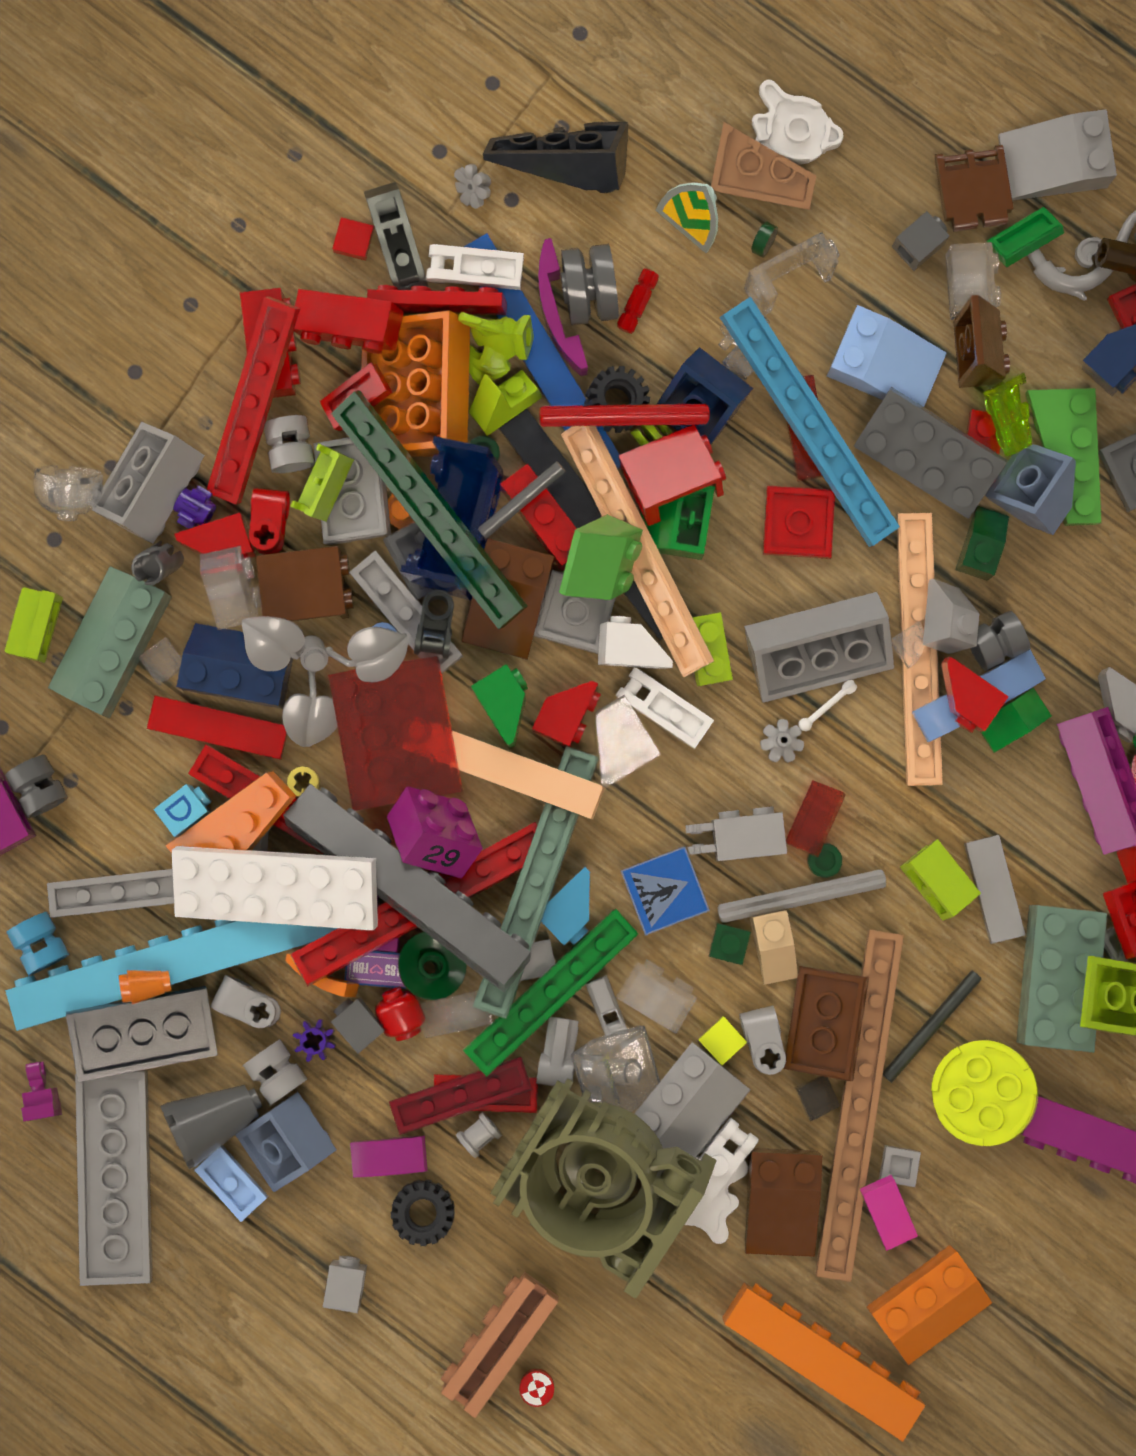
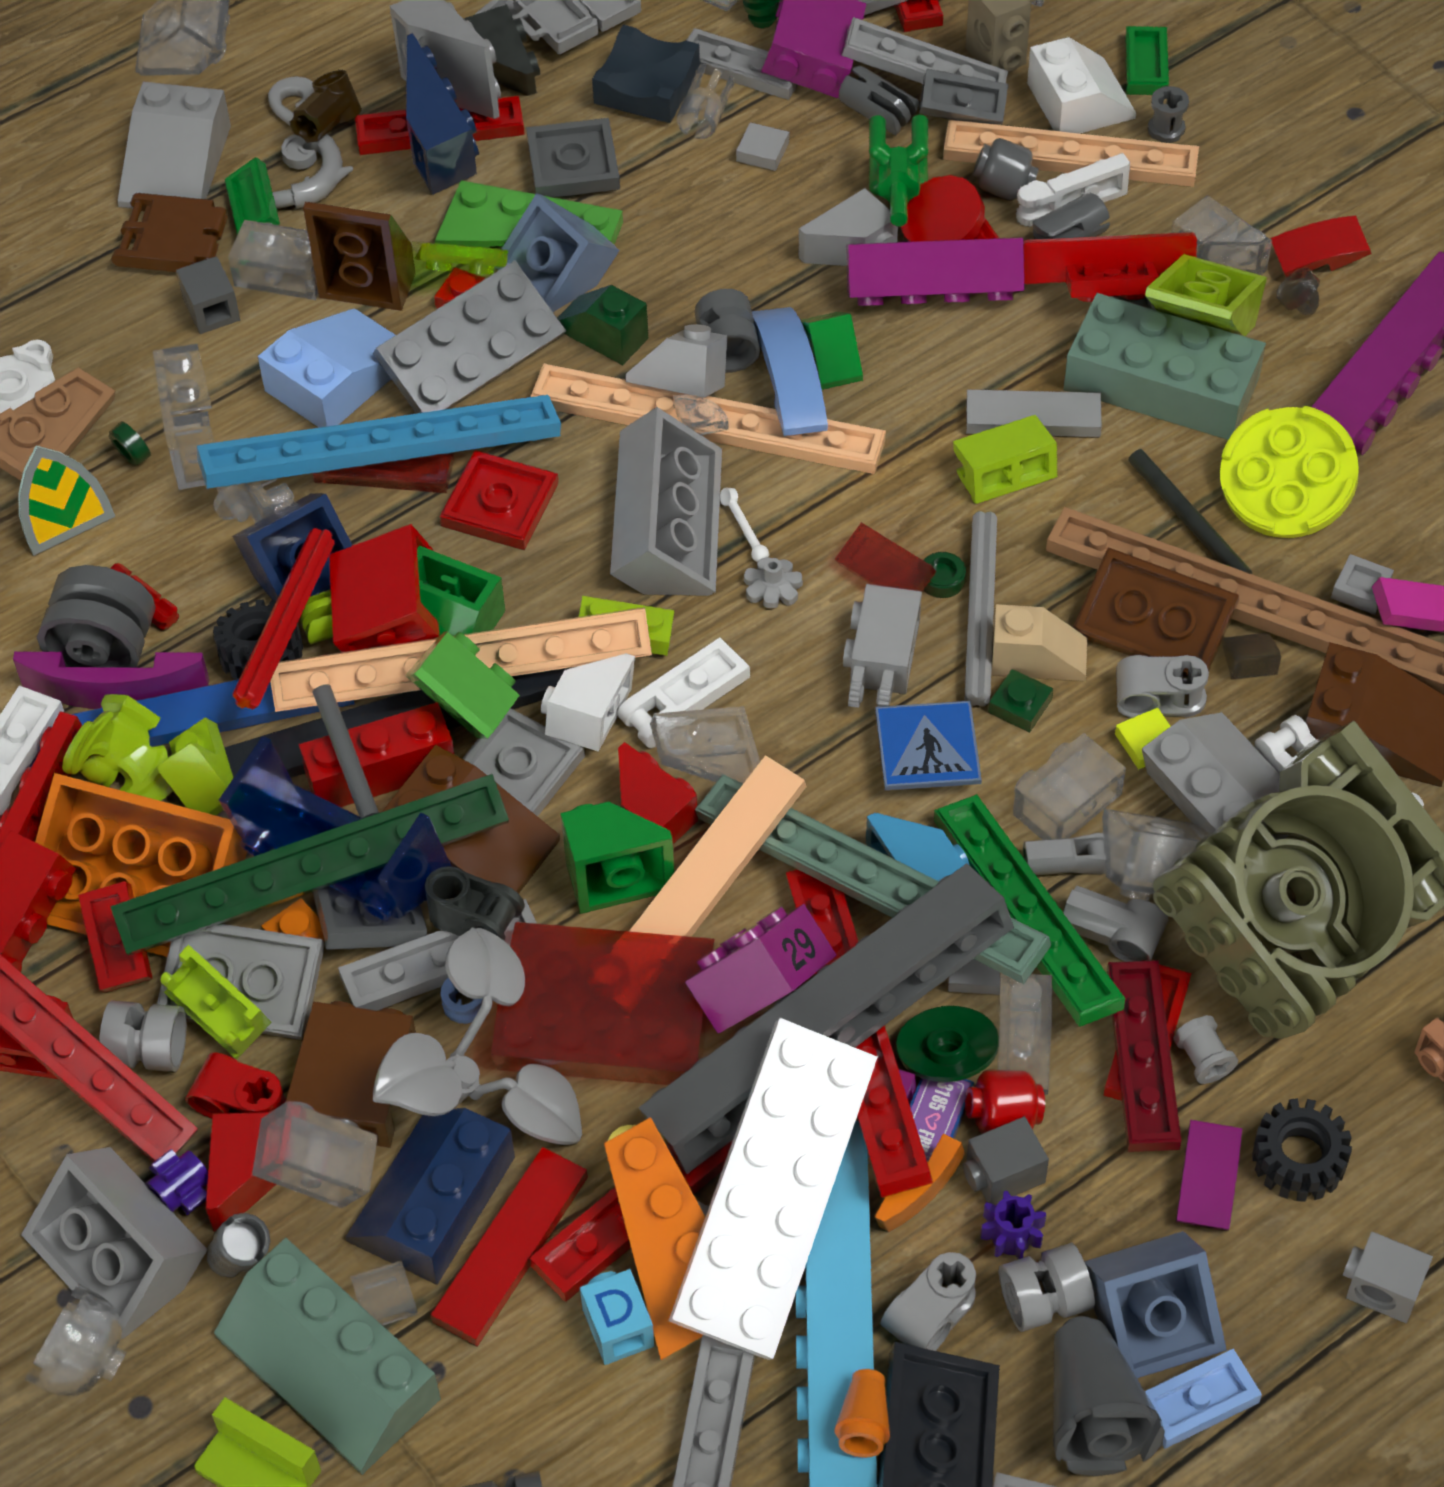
camera: 70 degrees left, 30 degrees down
red slope [941,657,1009,733] -> none

